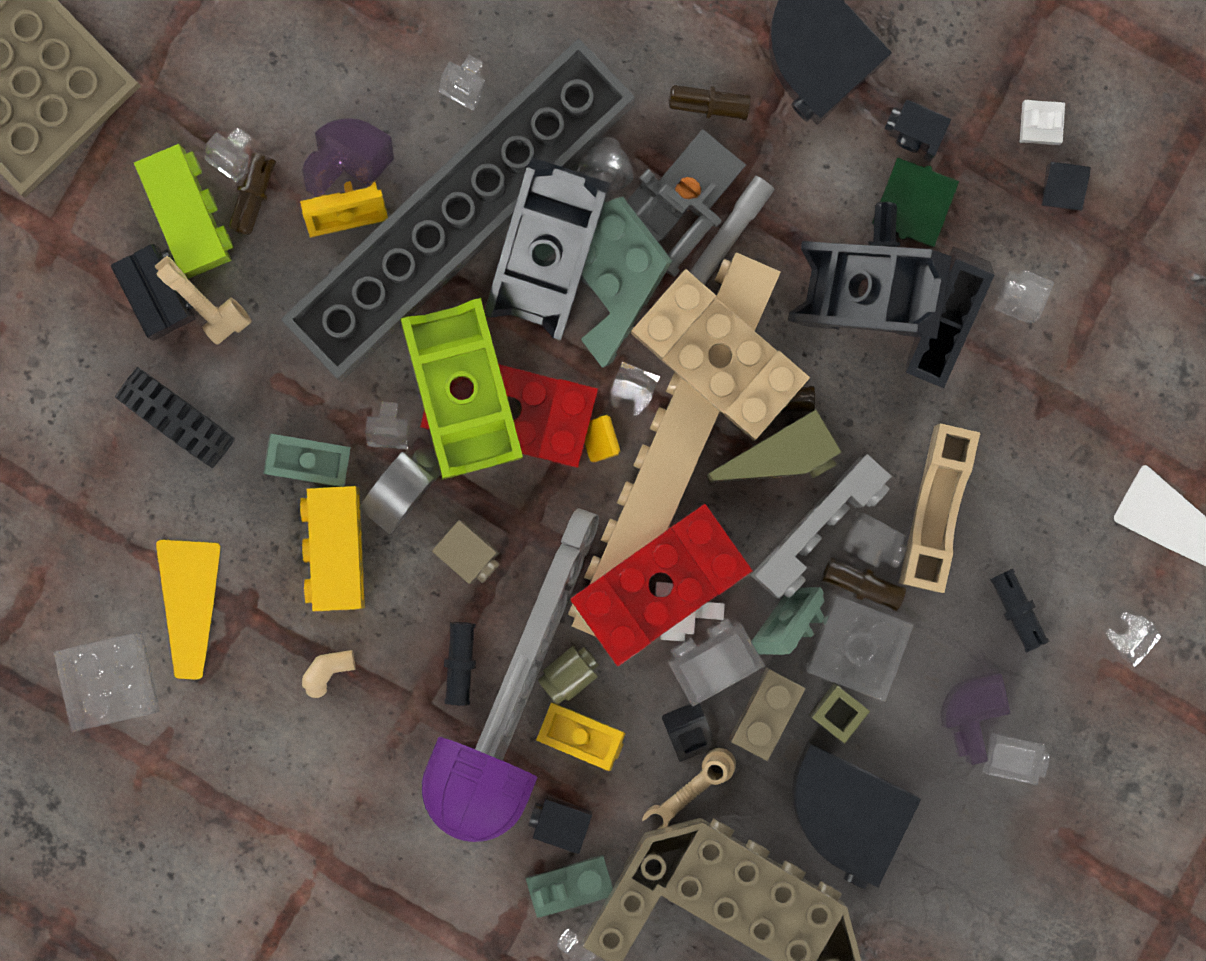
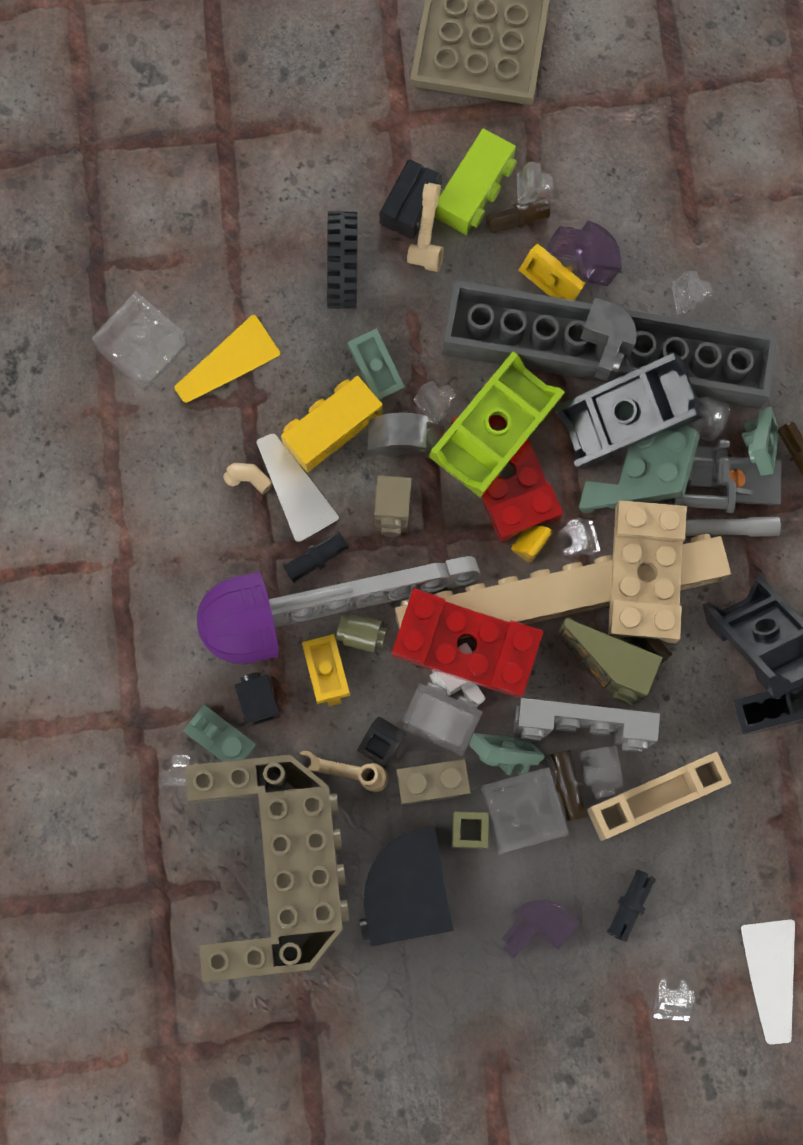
camera: 50 degrees right, 10 degrees down
clear brick [983,732,1049,785] -> none
none -> white sticker [256,434,339,542]
none -> flat silver brick [580,298,637,381]
none -> sand green plate [742,406,779,476]

